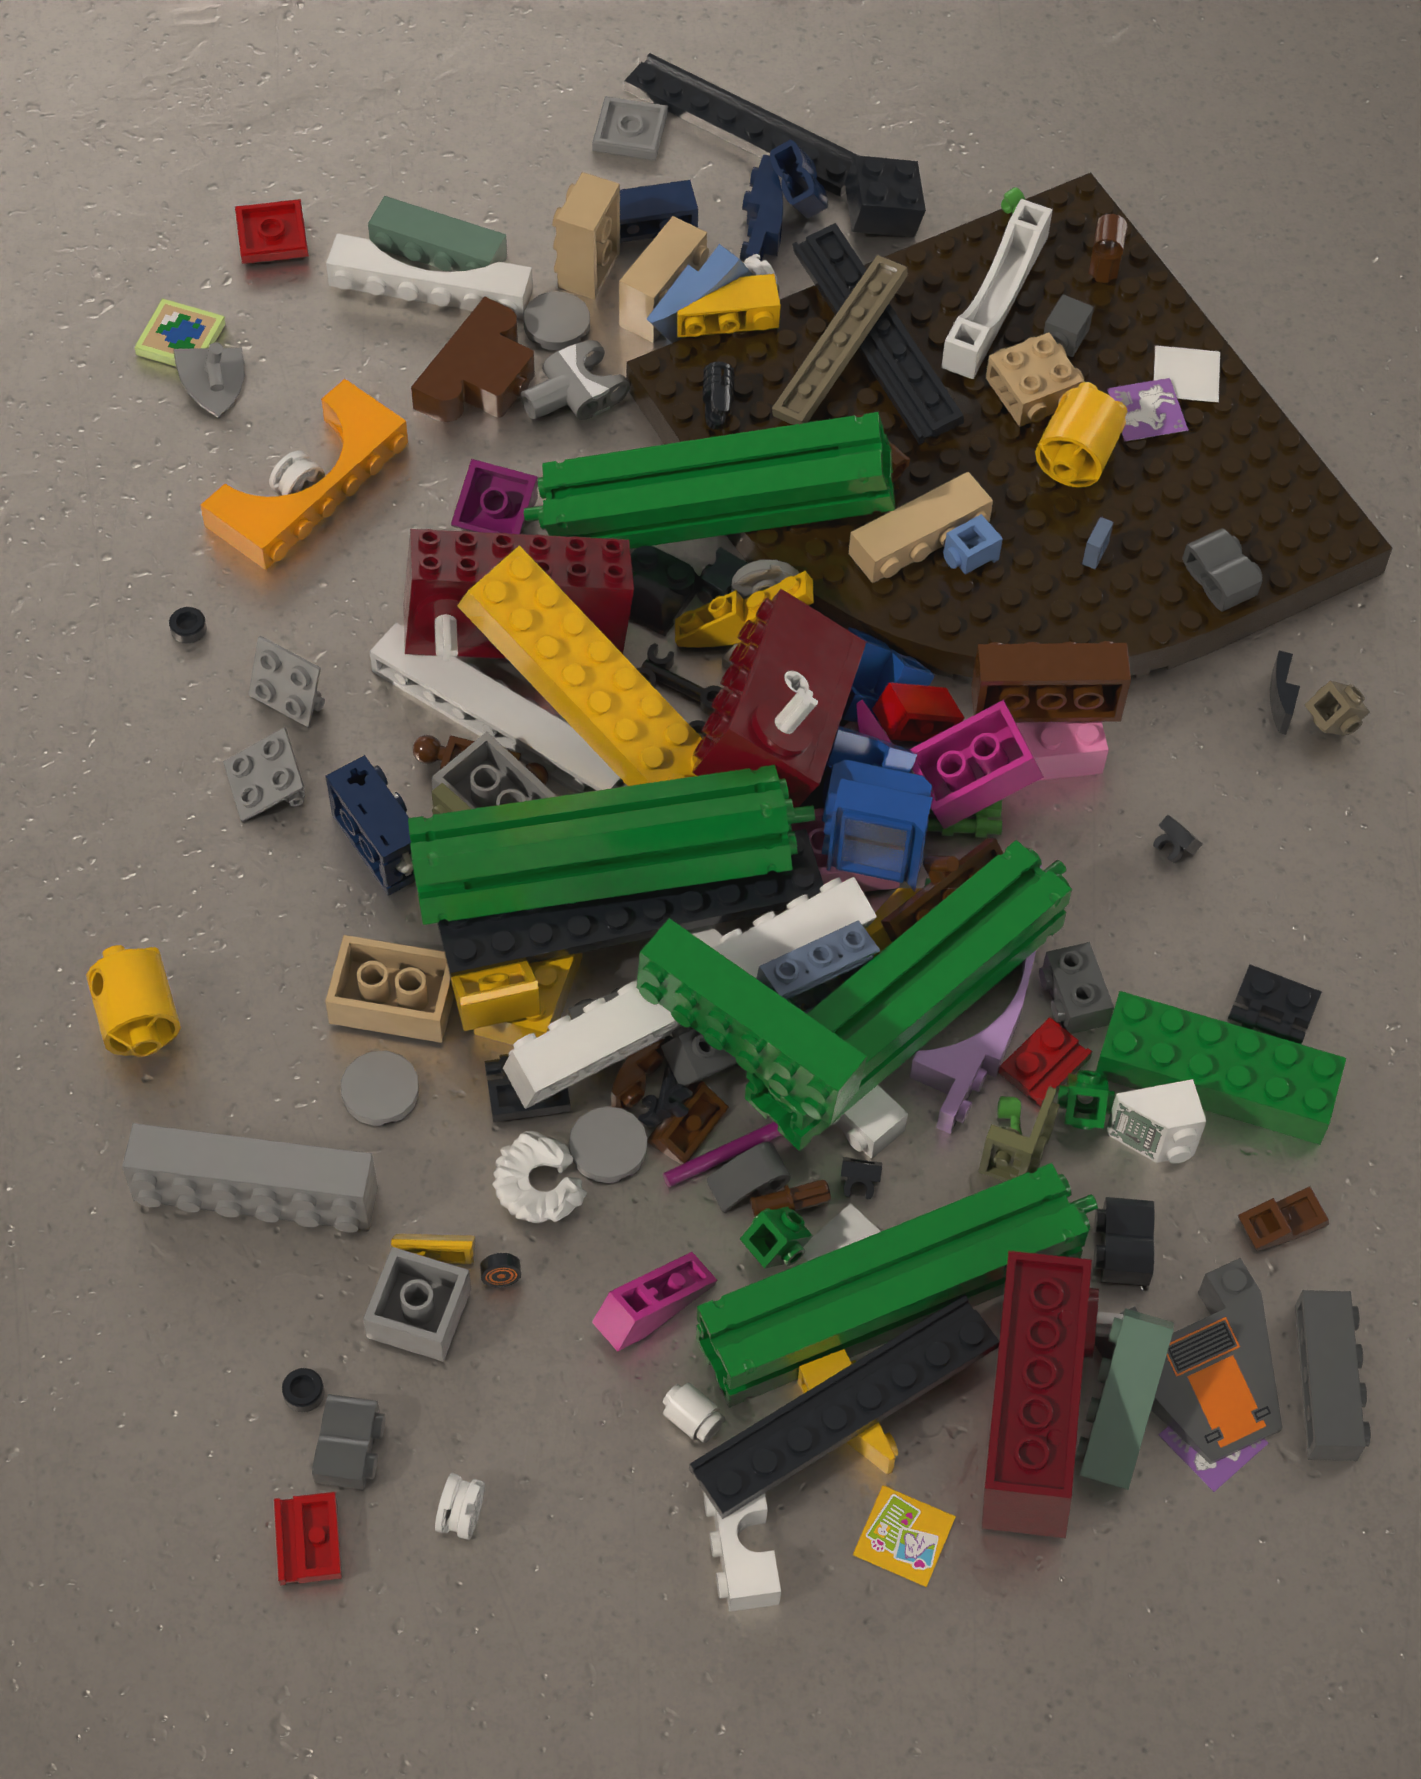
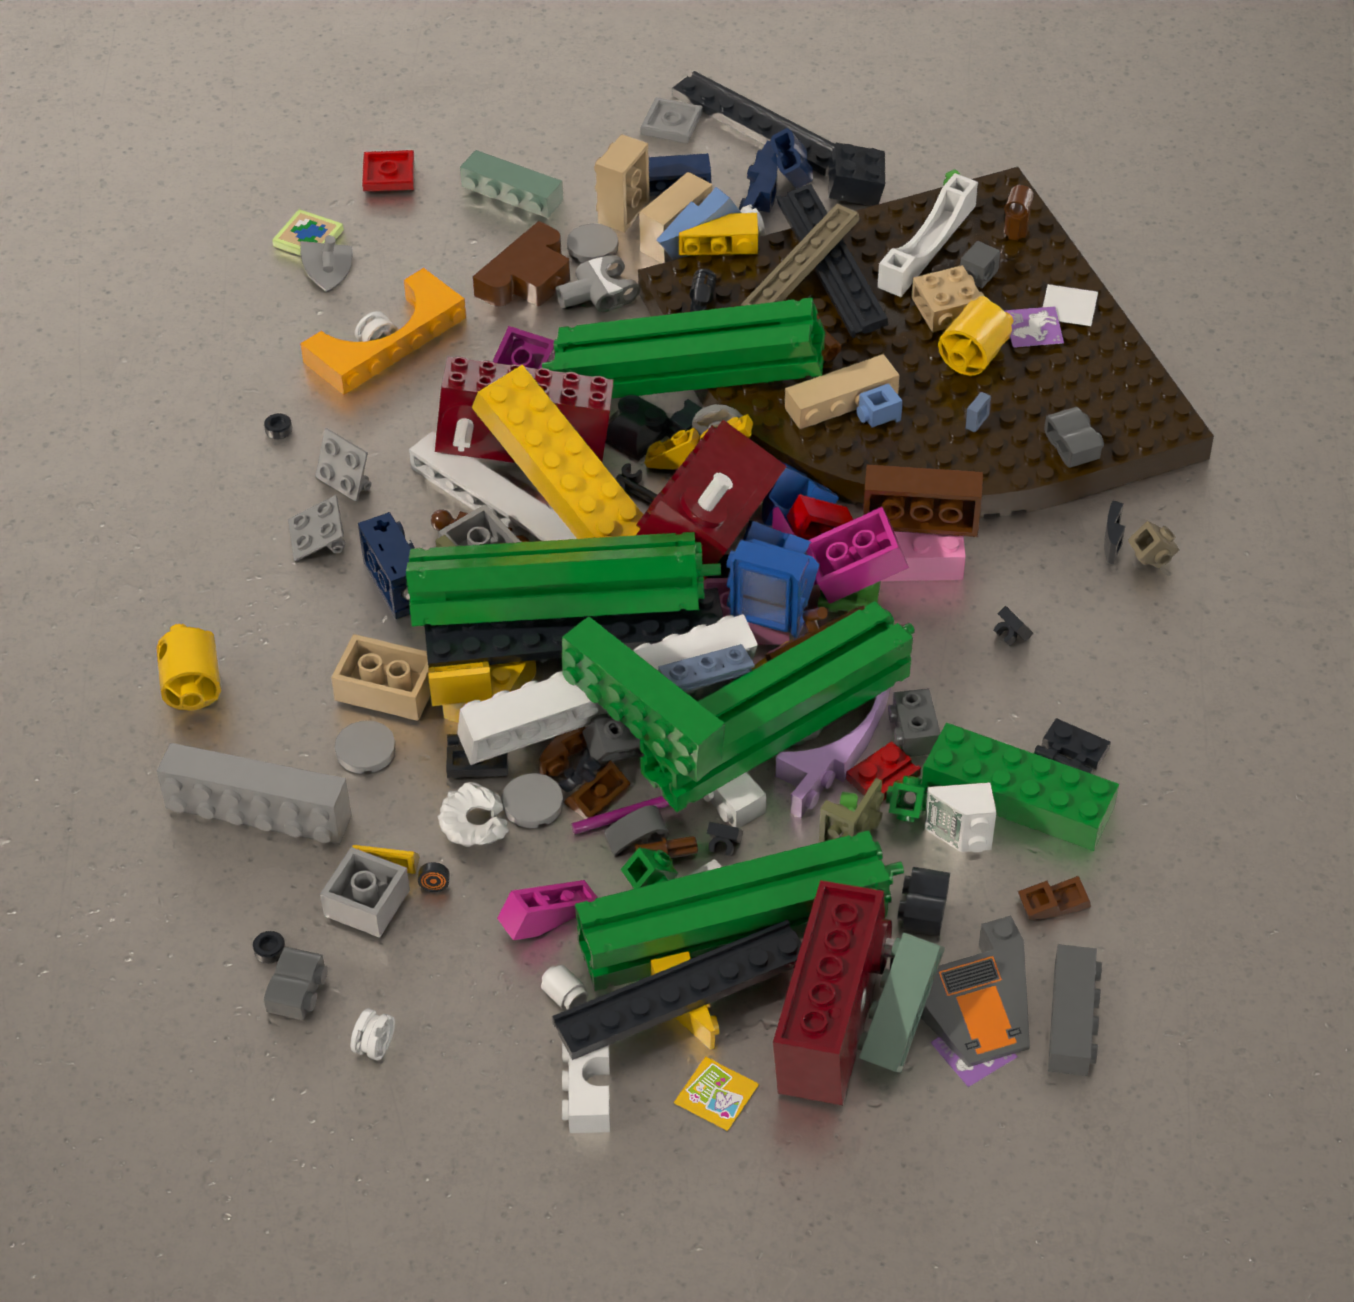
camera: 10 degrees right, 10 degrees down
red plate [274,1492,342,1586] -> none
white arch [326,234,533,320] -> none

